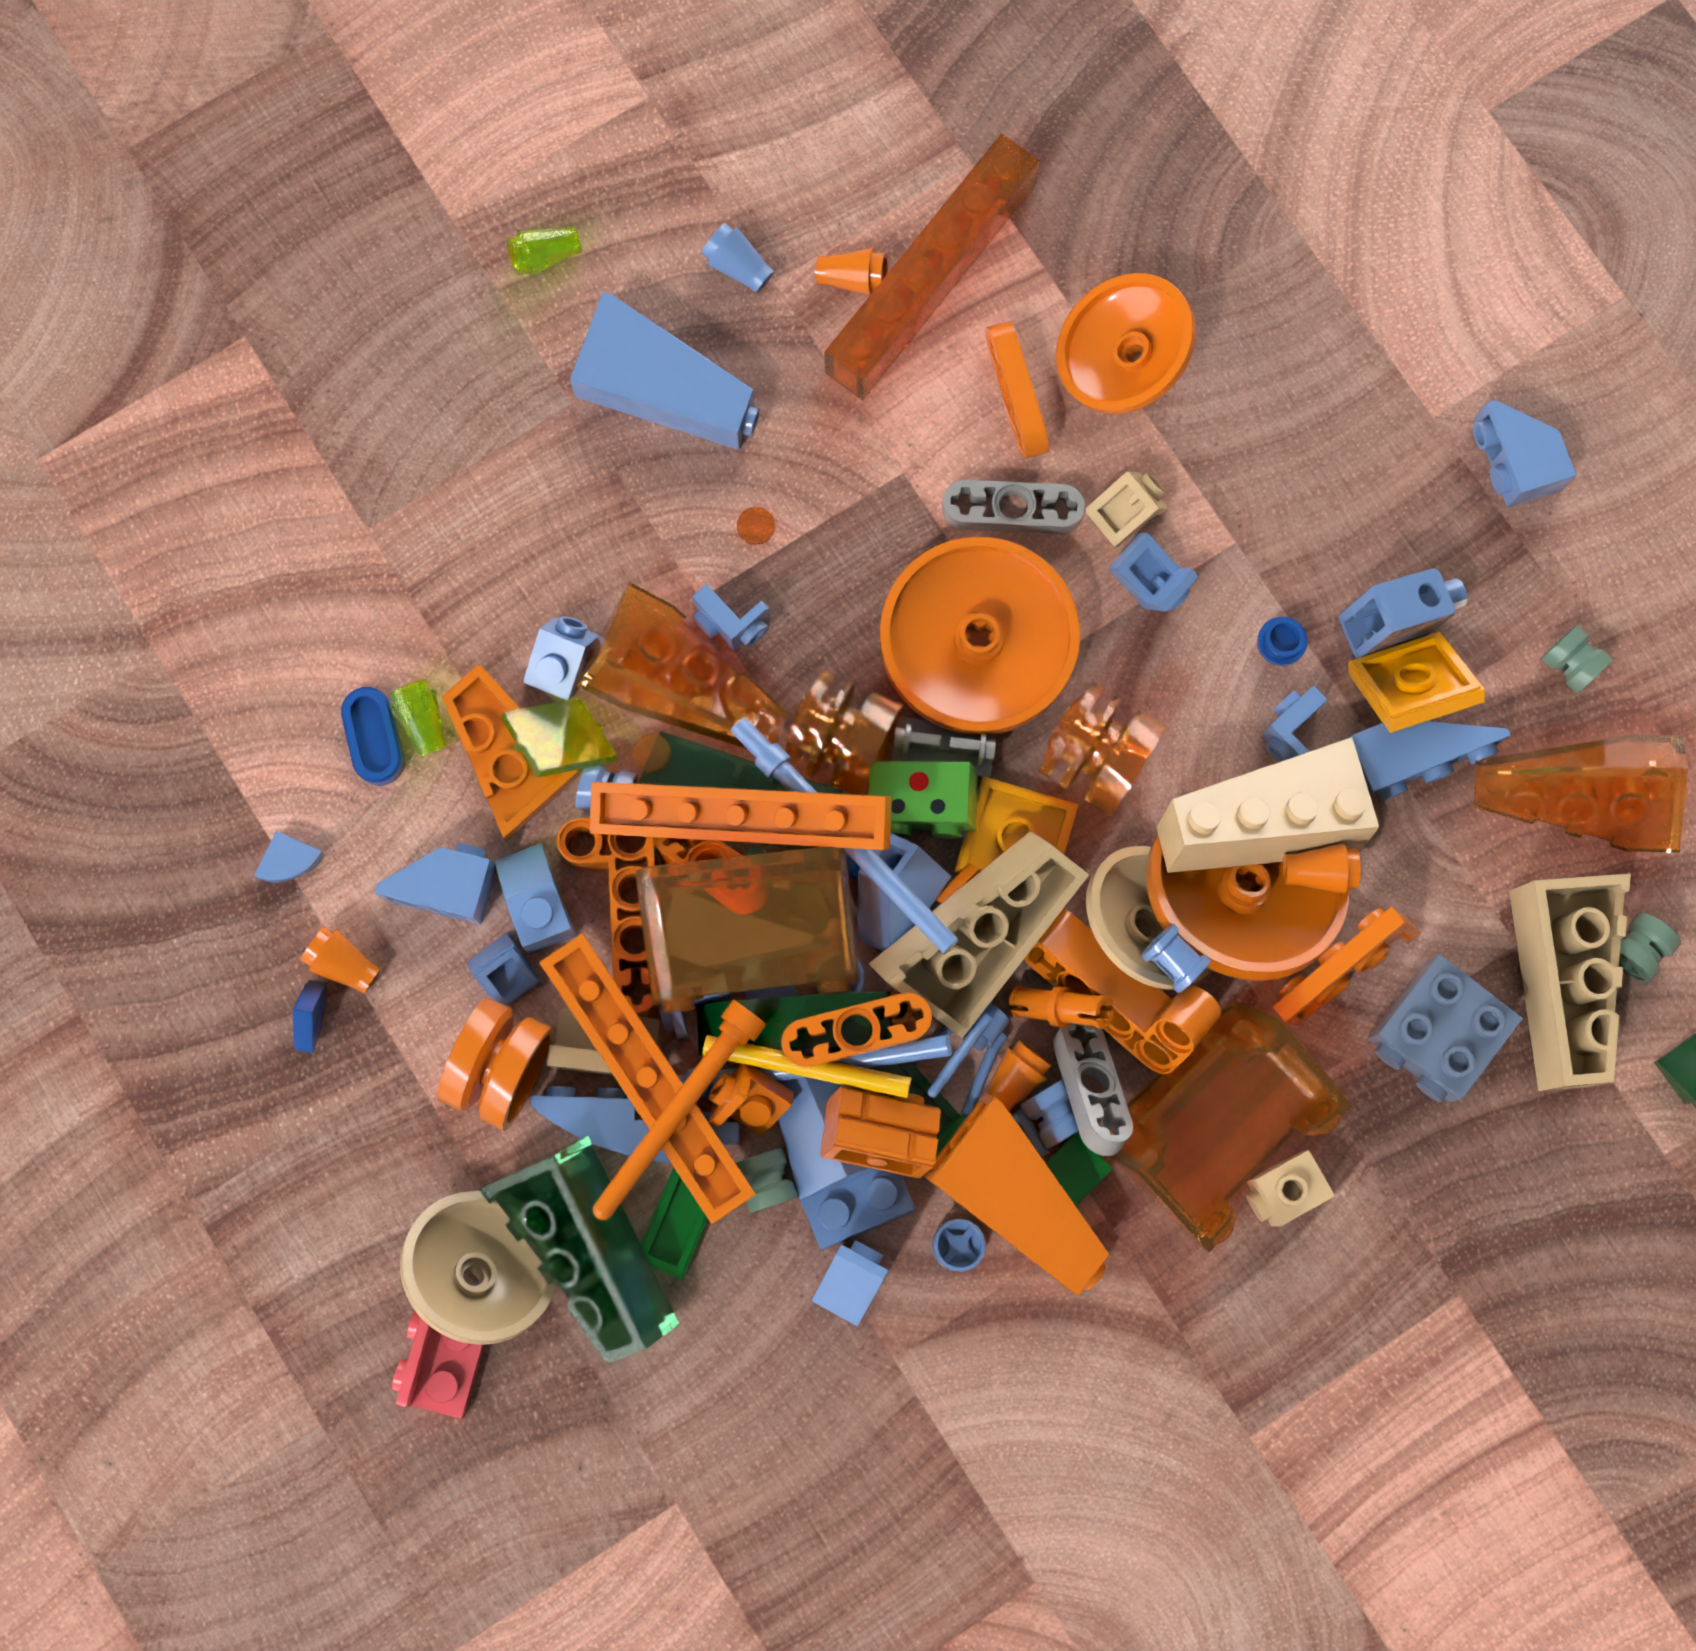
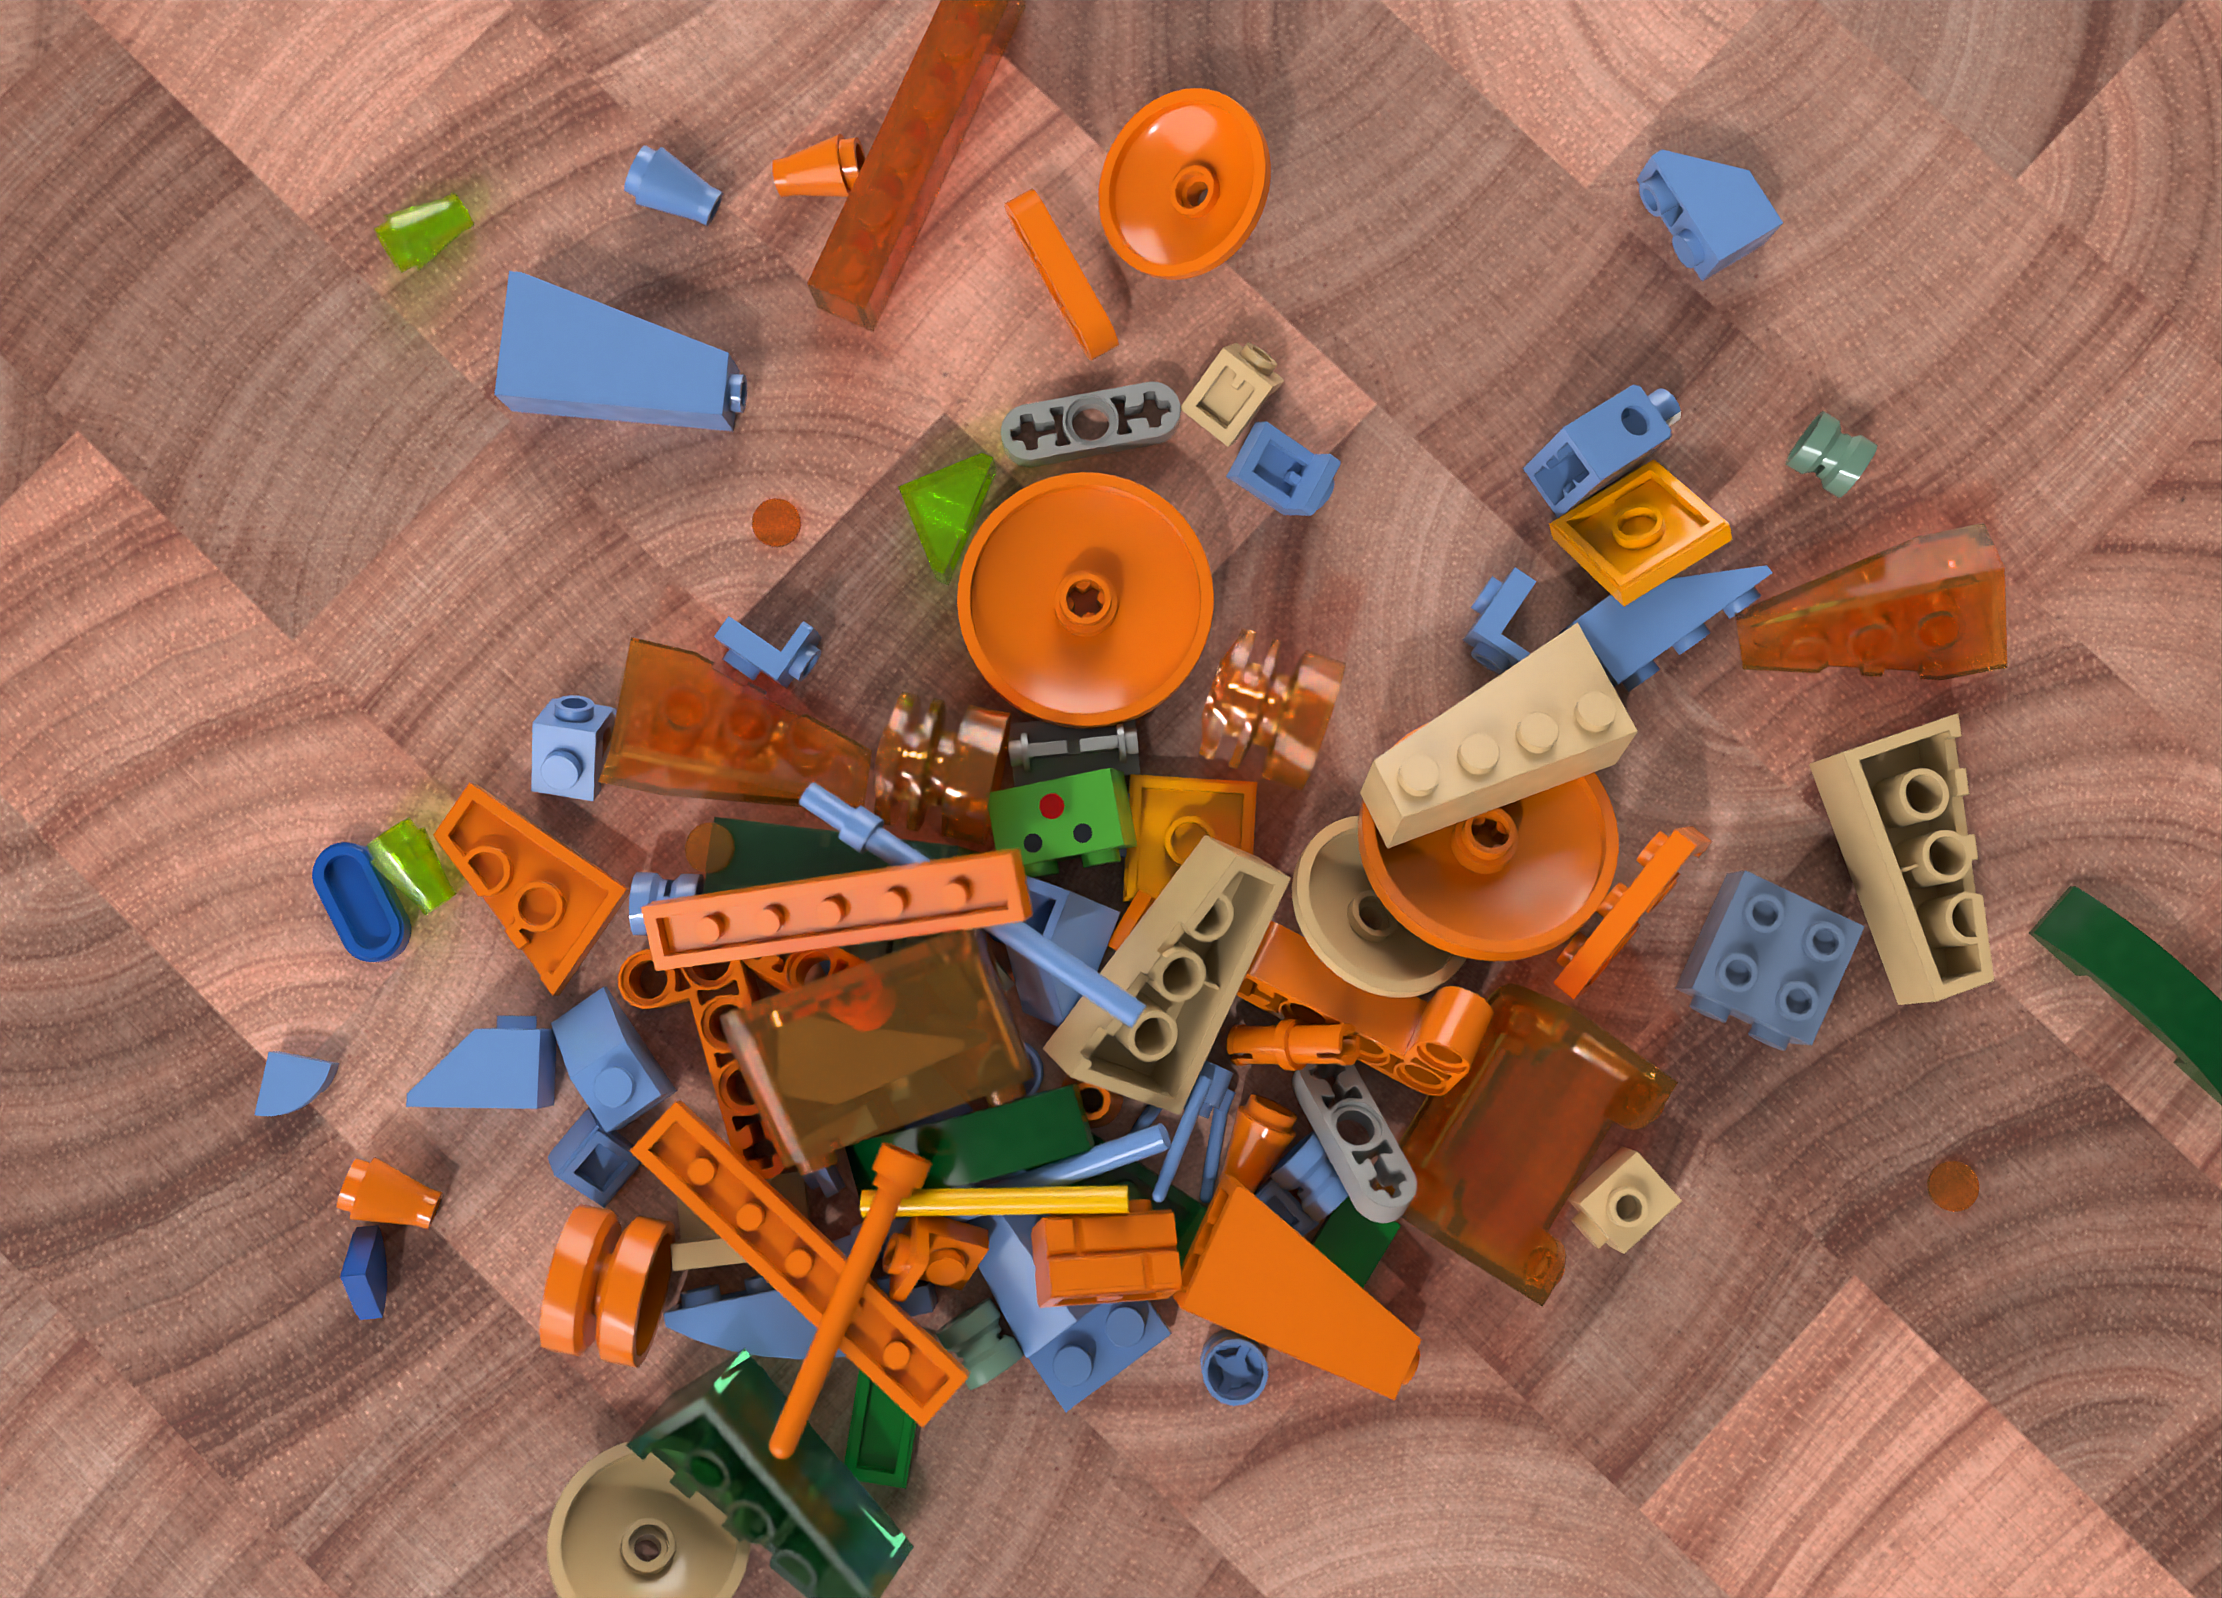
camera: 10 degrees left, 5 degrees up
clear neon green piece [501,698,617,778] -> none
orange beam [781,993,932,1068] -> none
medium blue slope [811,1240,889,1326] -> none
medium blue bush [1141,923,1211,993] -> none
blue plate [1257,617,1307,666] -> none
orange cone [1282,843,1361,894] -> none
sand green wheel [1619,912,1681,984] -> none
none -> clear neon green slope [898,453,997,586]
none -> clear orange piece [1927,1161,1979,1212]

